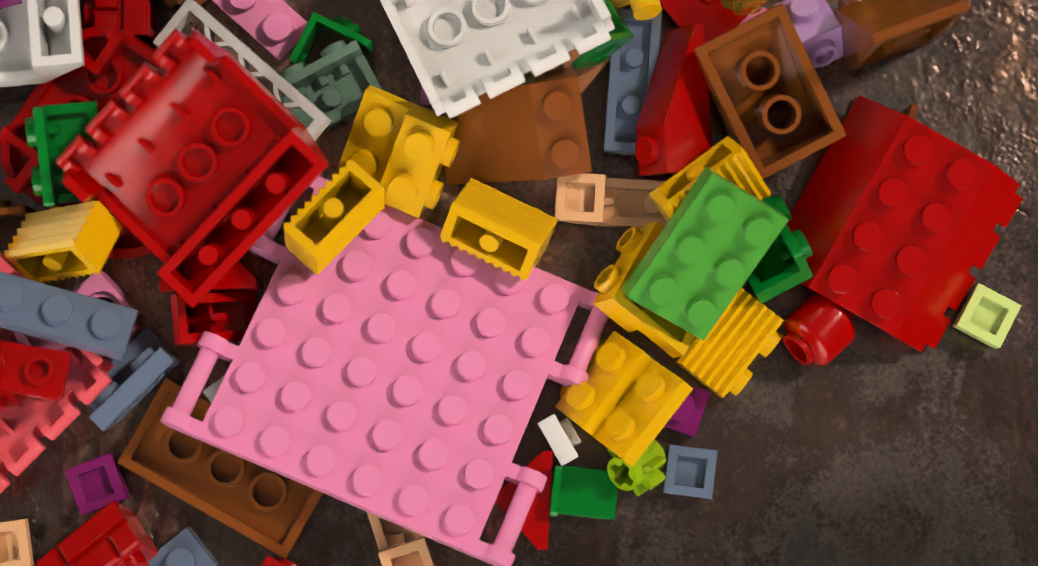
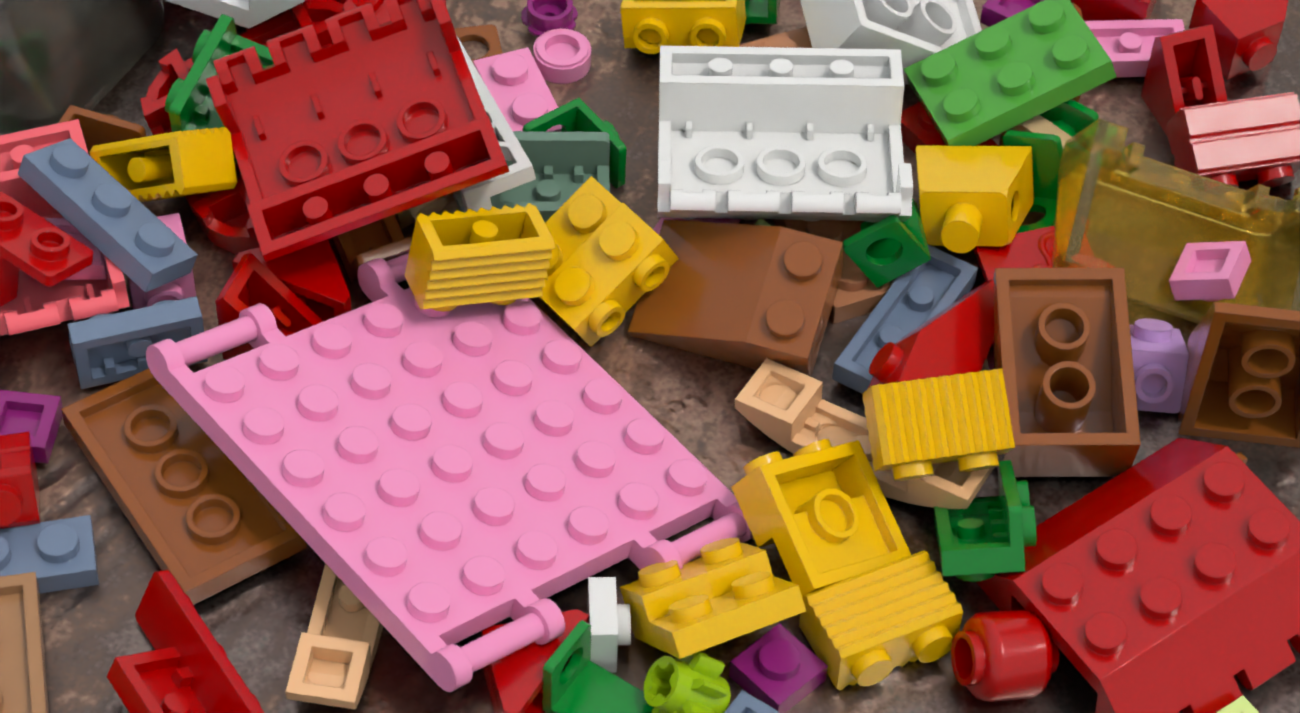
camera: 20 degrees right, 35 degrees down
yellow brick [440,178,558,281] -> none
bright green plate [621,166,789,340] -> none

